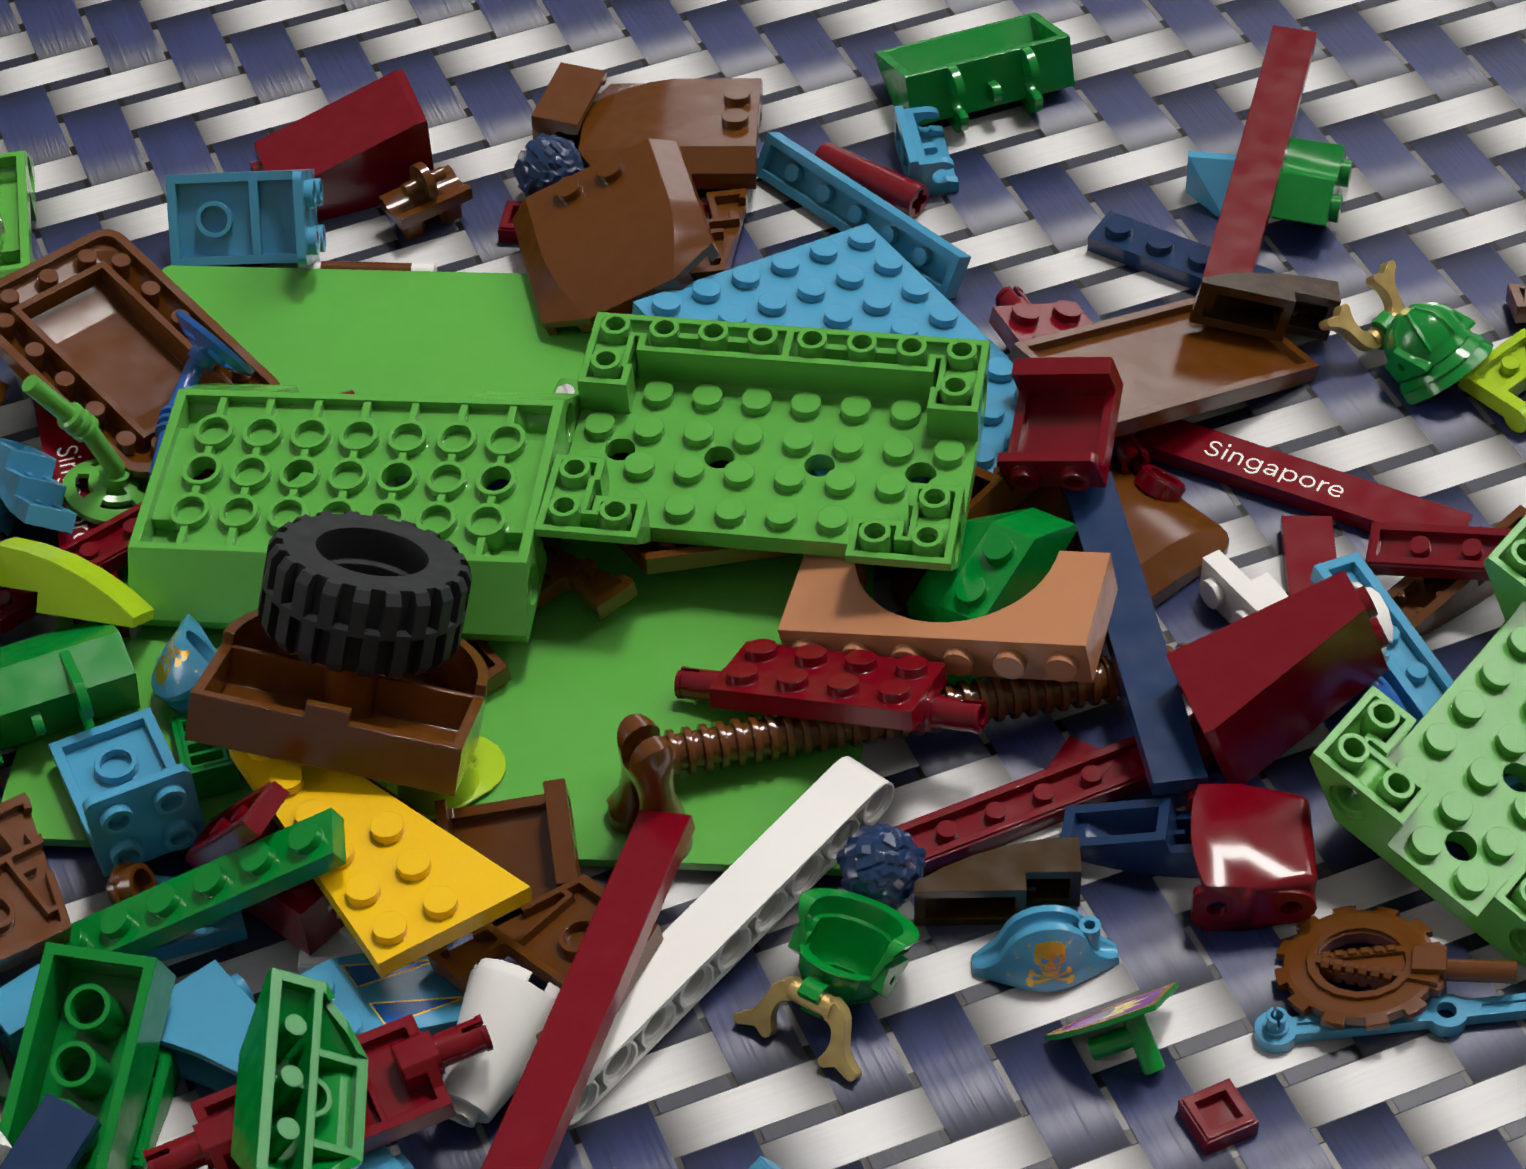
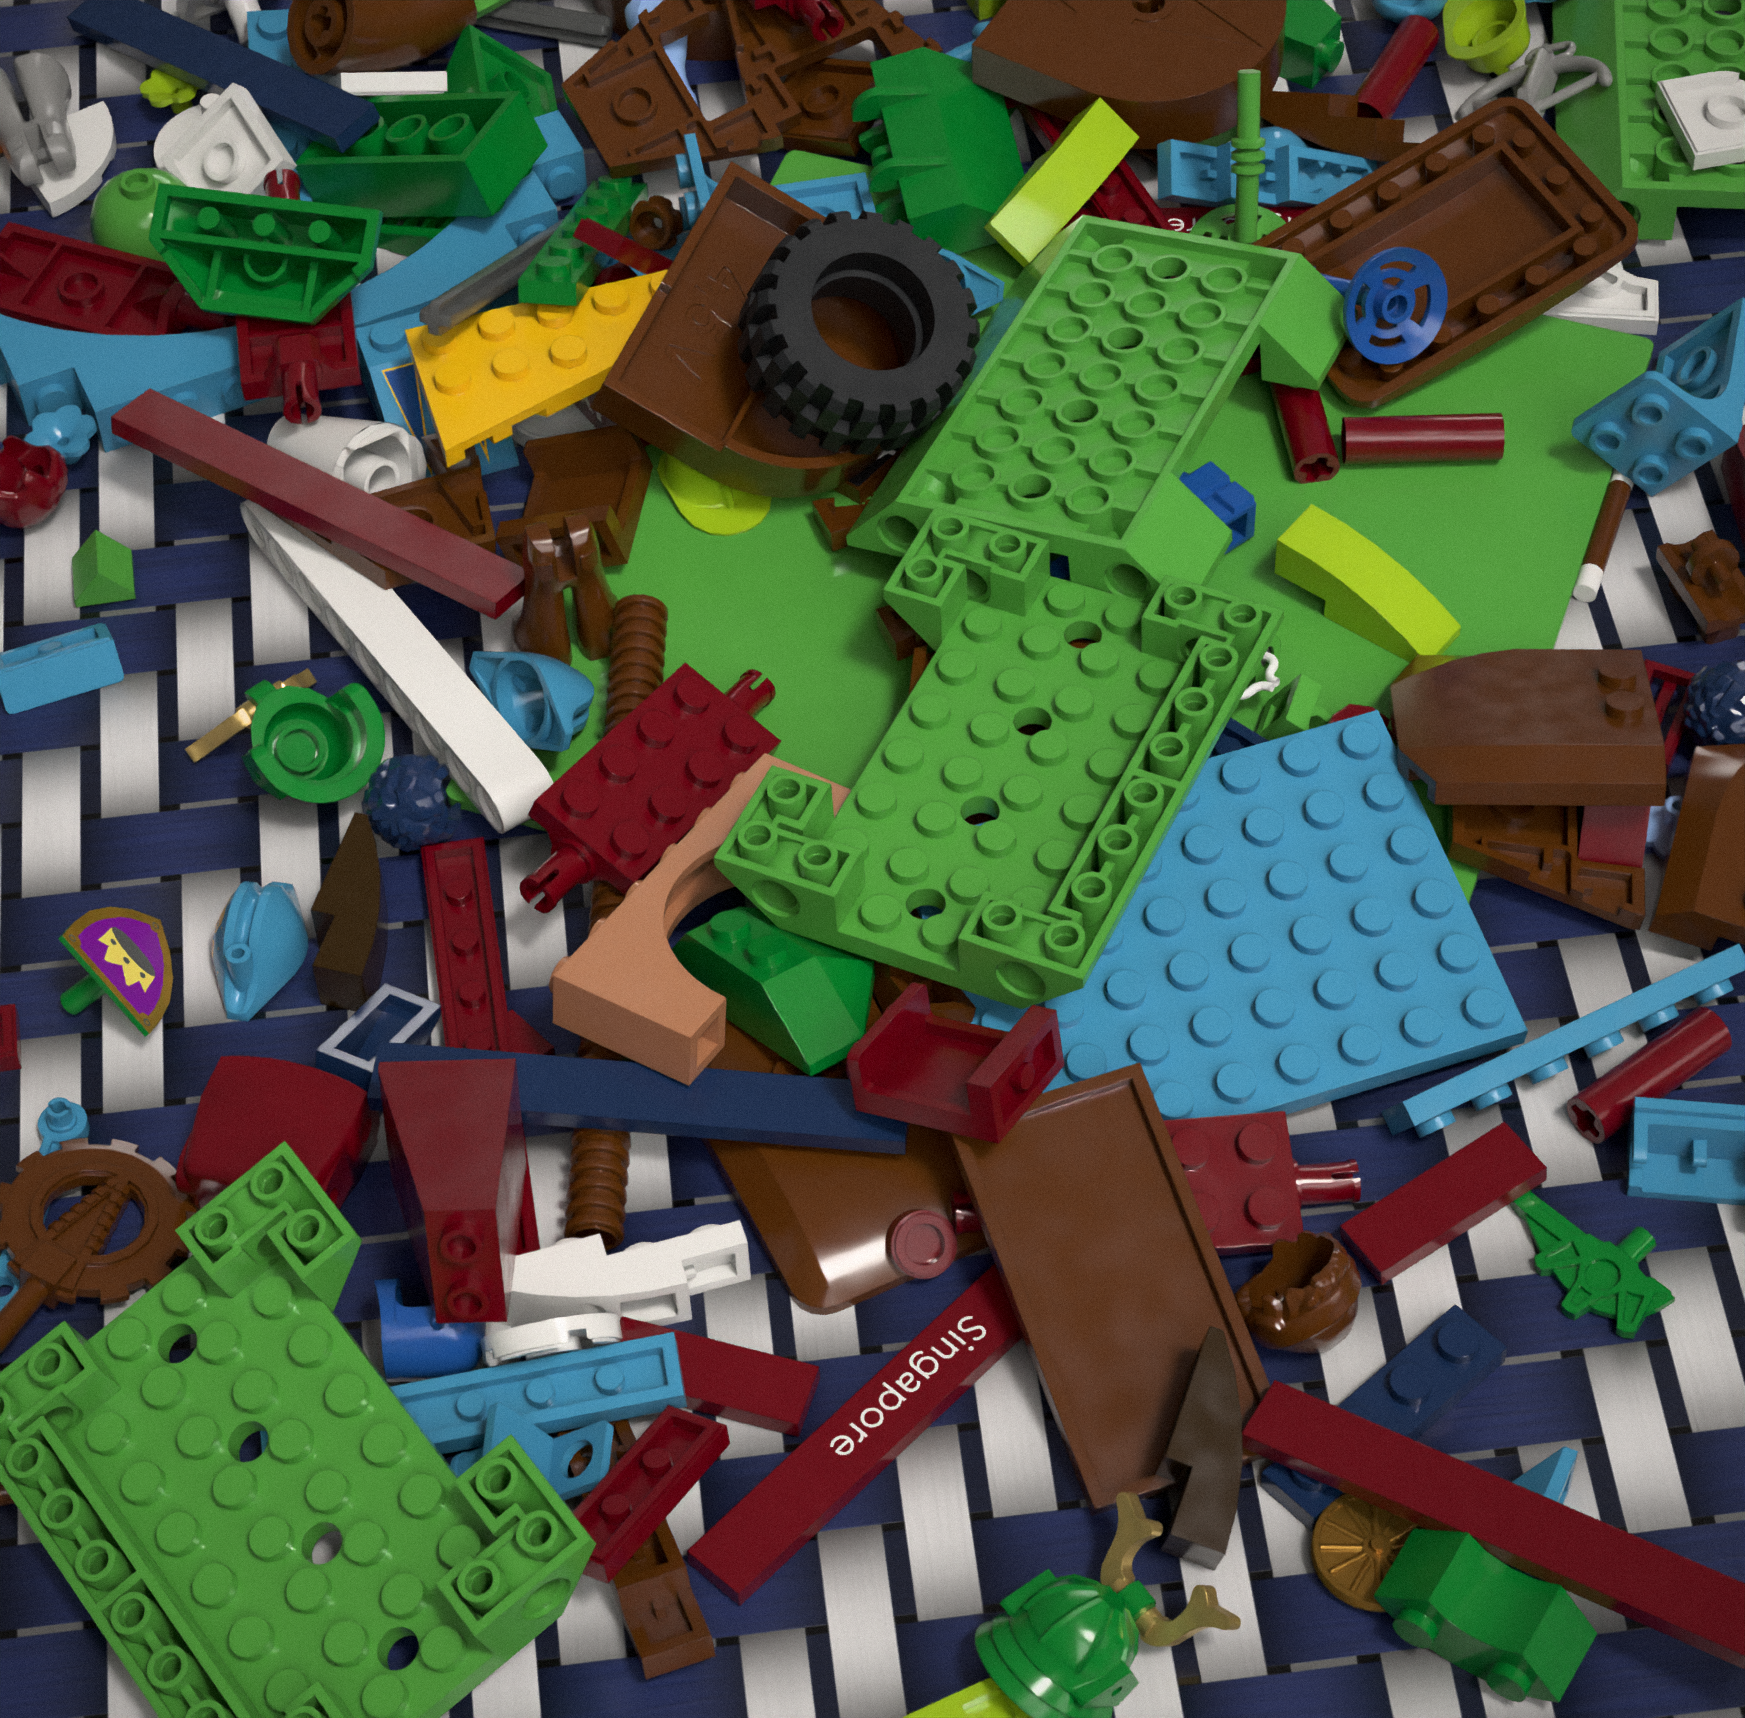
camera: 105 degrees right, 5 degrees up
none -> dark grey axle [419,219,564,336]
none -> dark azure bracket [450,1402,614,1501]
none -> dark azure hat [469,651,594,752]
none -> reddish brown hair [1234,1230,1362,1354]
none -> lime slope [1275,504,1461,662]
none -> pearl gold wheel [1311,1494,1428,1612]
none -> dark red tile [1340,1121,1547,1285]
none -> dark red piece [1341,413,1505,464]
none -> green piece [1511,1190,1675,1339]

